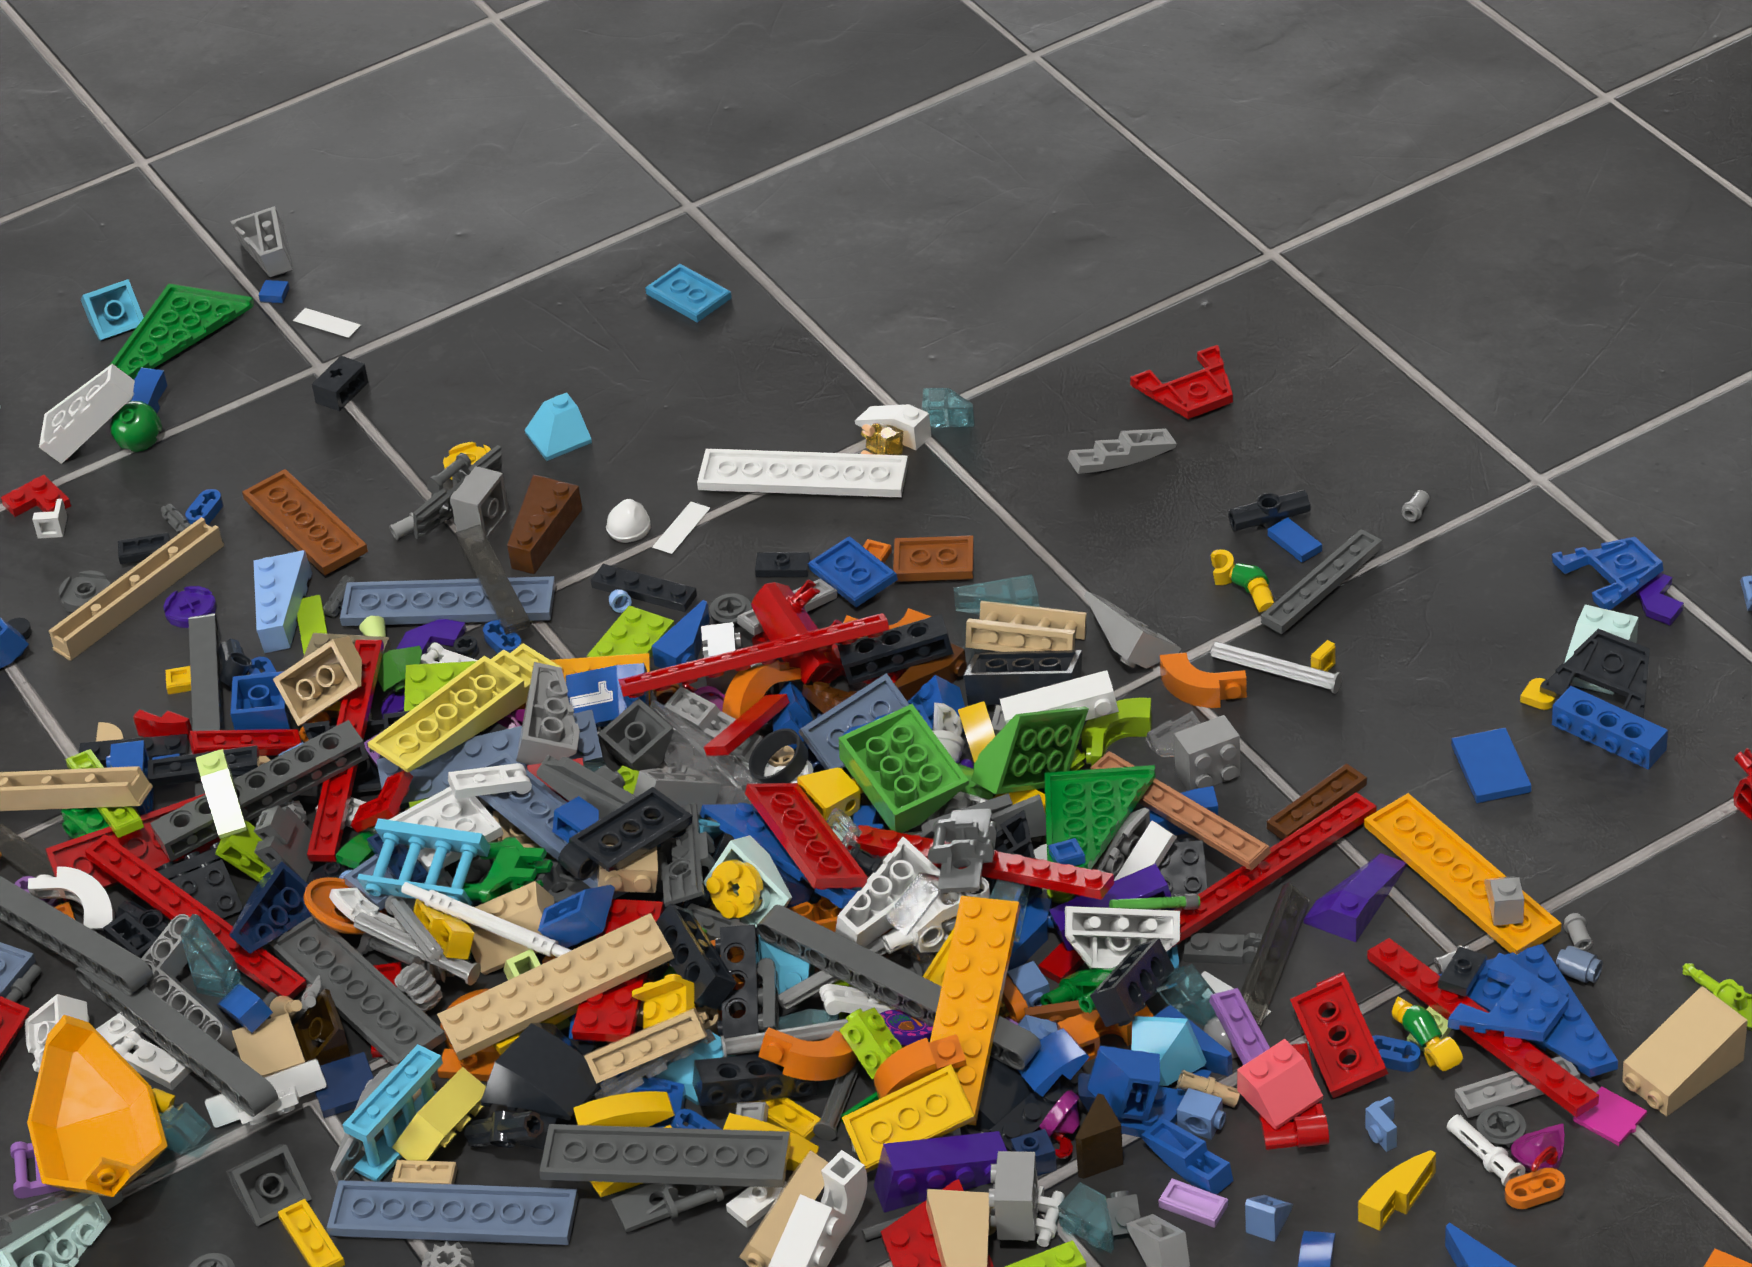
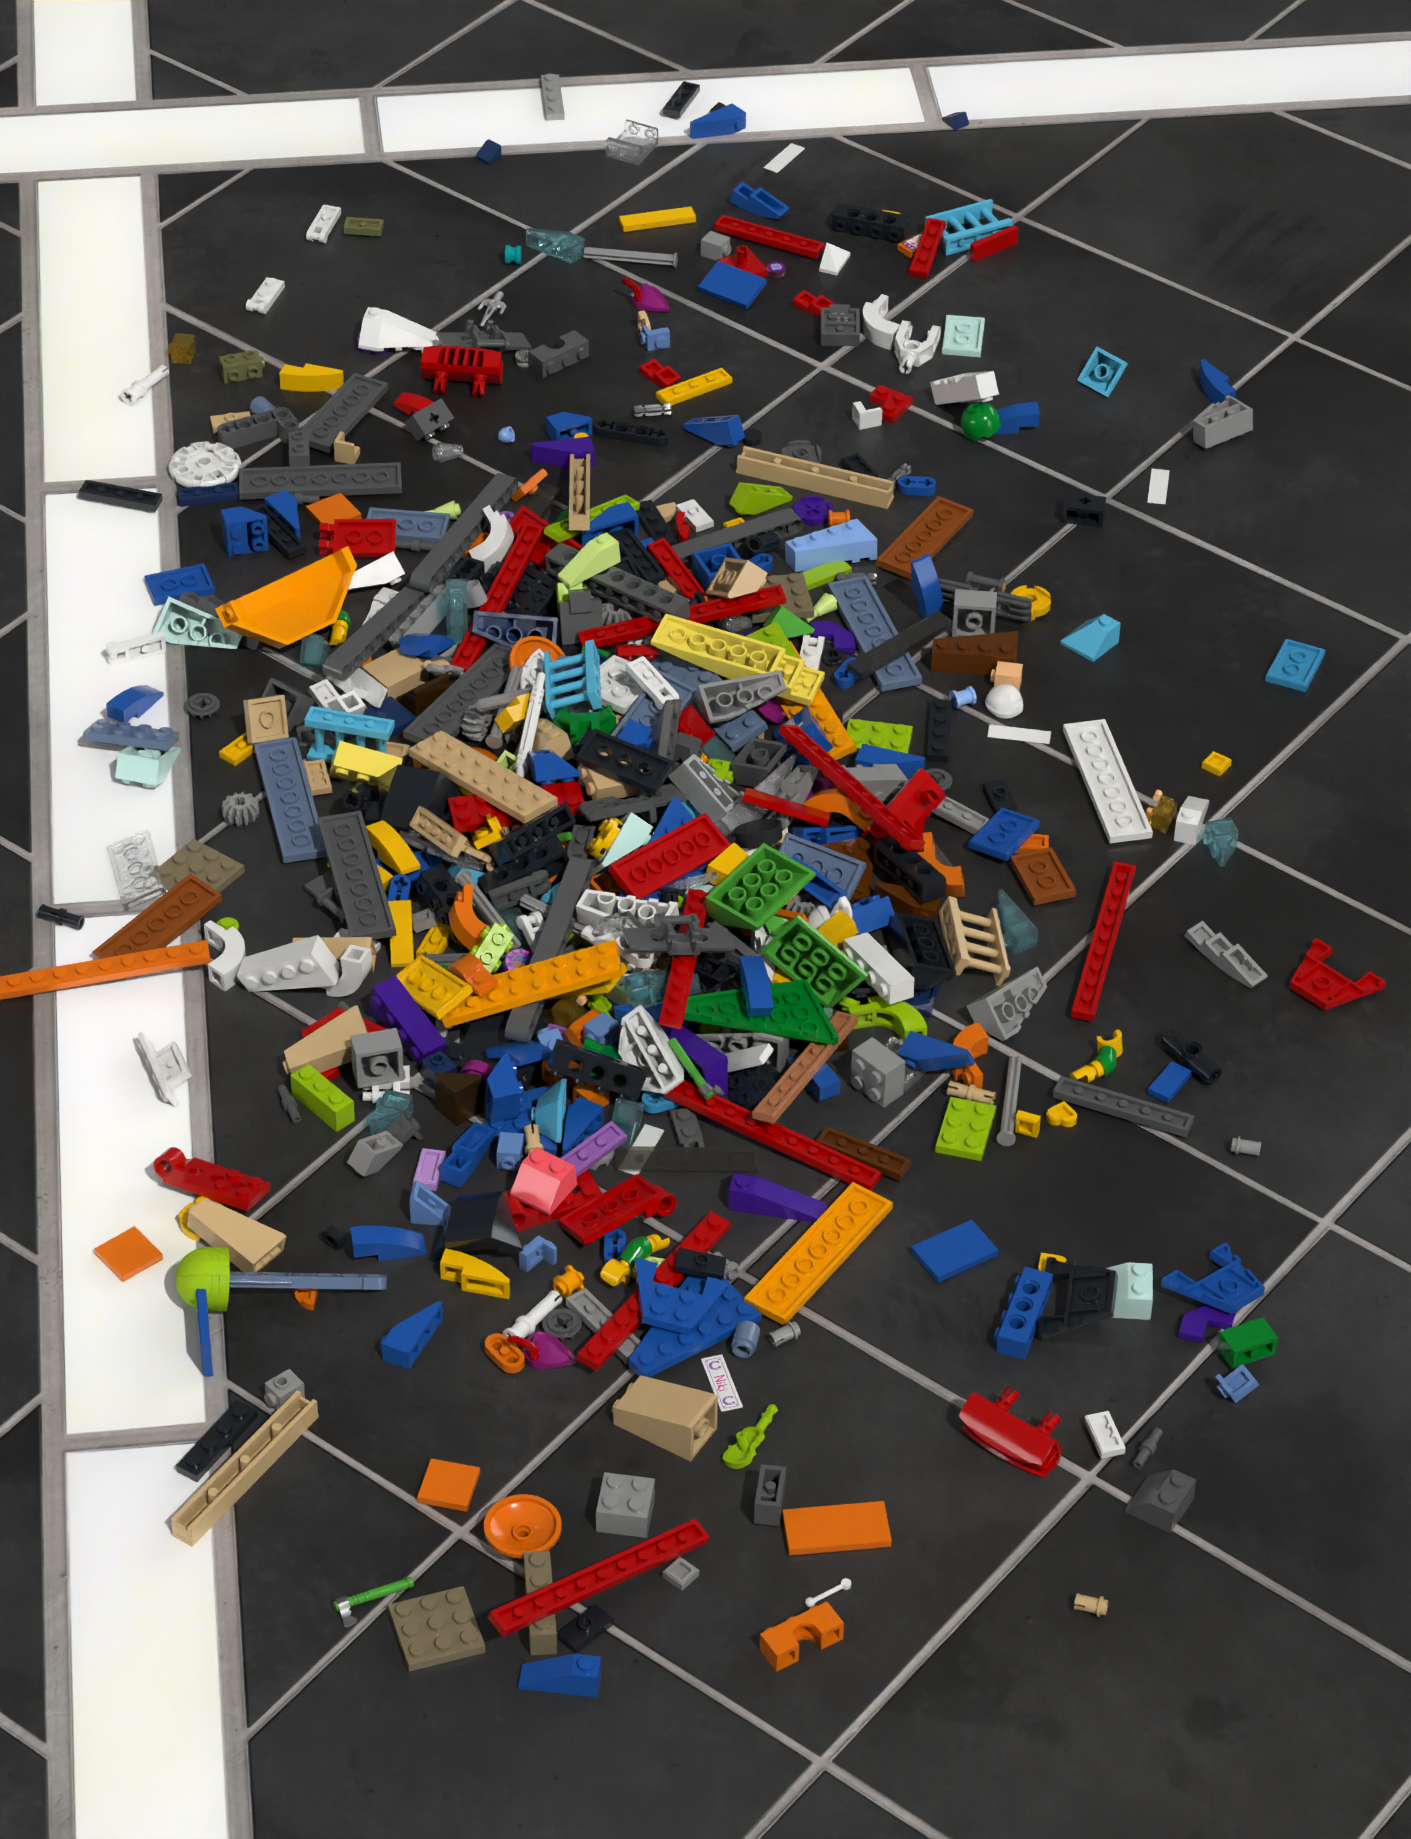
camera: 65 degrees right, 0 degrees up
green wing [109,284,254,380] -> none
blue tile [258,280,290,303] -> none
light blue hinge [609,589,632,613] -> none
blue tile [1048,838,1086,866] -> none
light grey slope [1484,876,1524,926] -> none
dark pink piece [1573,1086,1647,1146] -> none
none -> tan tile [243,695,289,743]
none -> white arch [308,679,366,715]
none -> black wedge [429,1191,523,1261]
none -> light orange brick [553,1265,584,1298]
none -> white plate [676,499,714,533]
none -> white sticker [701,1354,743,1412]
none -> lime slope [729,482,793,516]
none -> blue slope [738,956,774,1016]
none -> orange bush [828,510,850,527]
none -> blue slope [897,1031,975,1072]
none -> blue slope [911,554,945,622]
none -> lime plate [935,1097,996,1161]
none -> tan pin [947,1081,996,1105]
none -> light blue bush [949,686,977,709]
none -> light nougat brick [991,661,1023,691]
none -> yellow tile [1046,1101,1077,1127]
none -> red plate [1071,861,1136,1021]
none -> blue slope [1199,359,1236,404]
none -> yellow tile [1201,751,1232,777]
none -> green brick [1218,1317,1278,1369]

